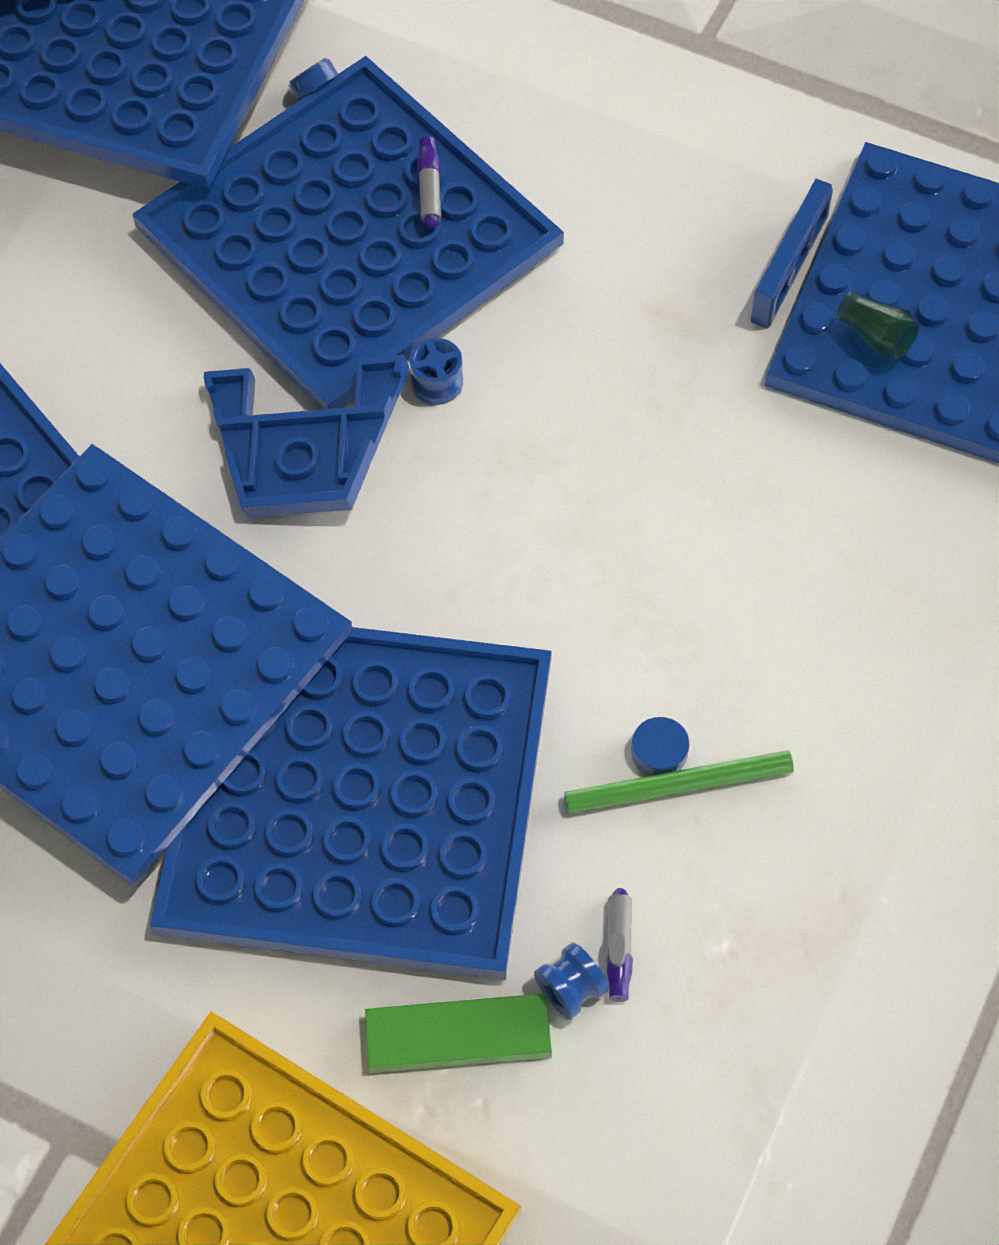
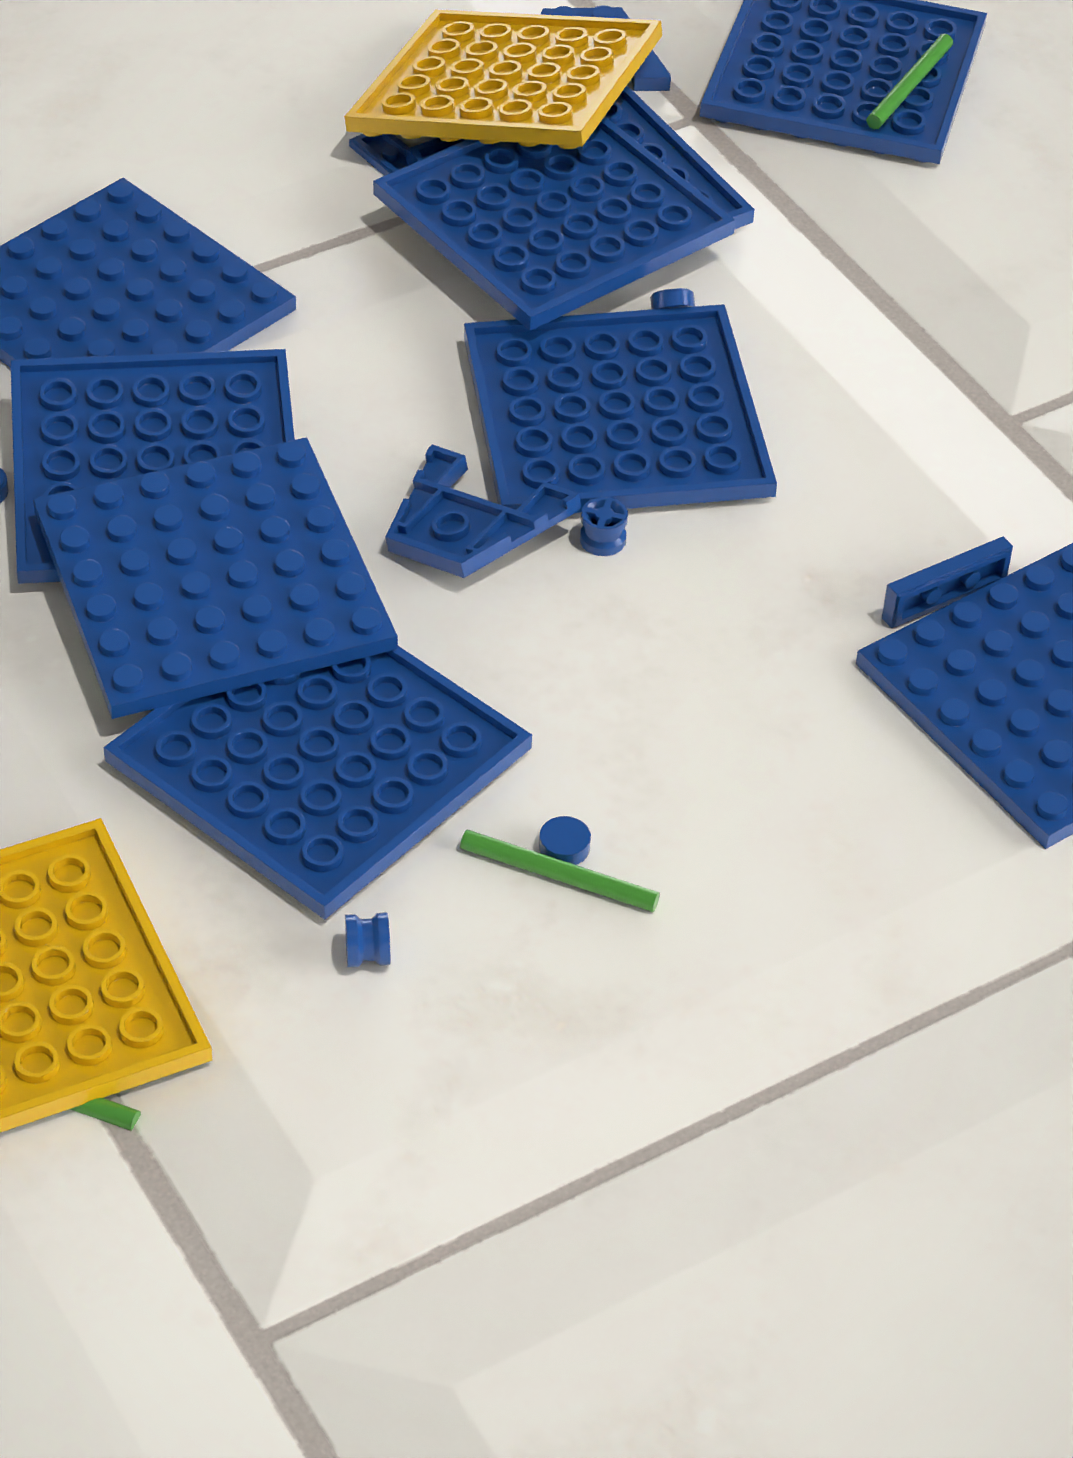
camera: 30 degrees right, 15 degrees down
bright green tile [365,993,552,1074] -> none
piece [417,136,441,229] -> none
light grey piece [606,888,633,1002] -> none
cone [837,292,919,359] -> none

